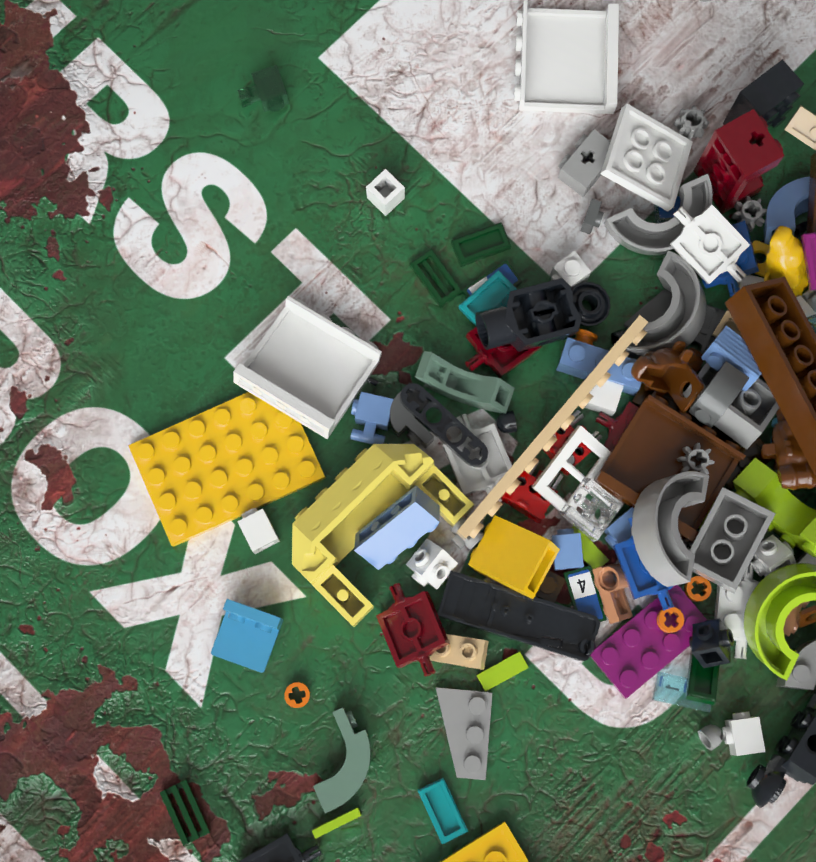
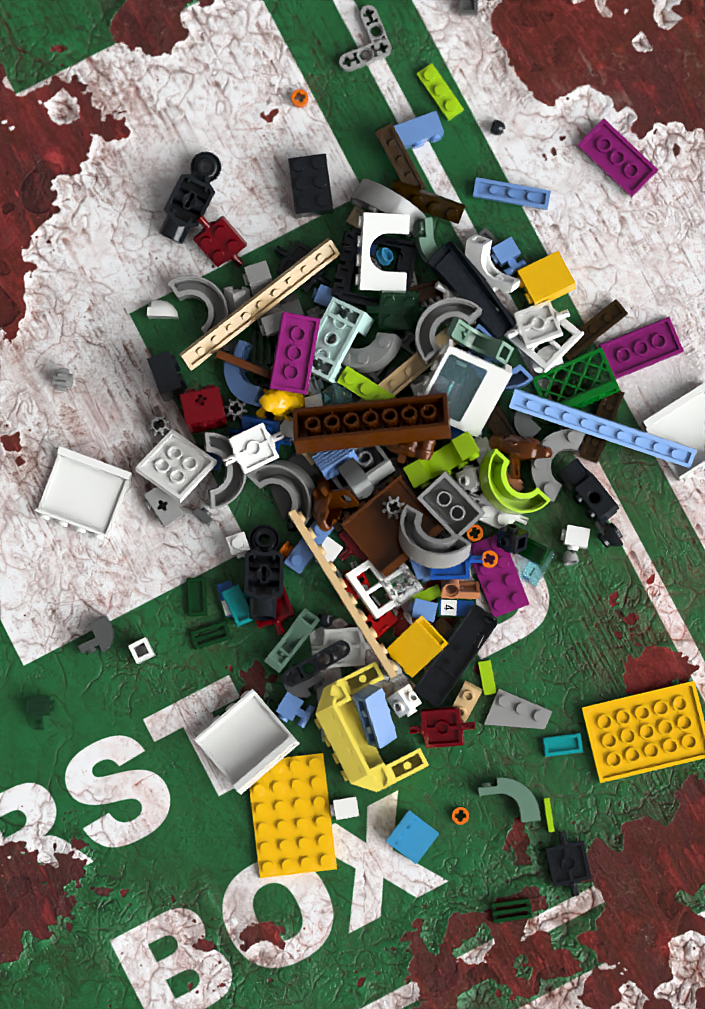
camera: 70 degrees left, 5 degrees up
none -> dark grey brick [78,615,115,655]

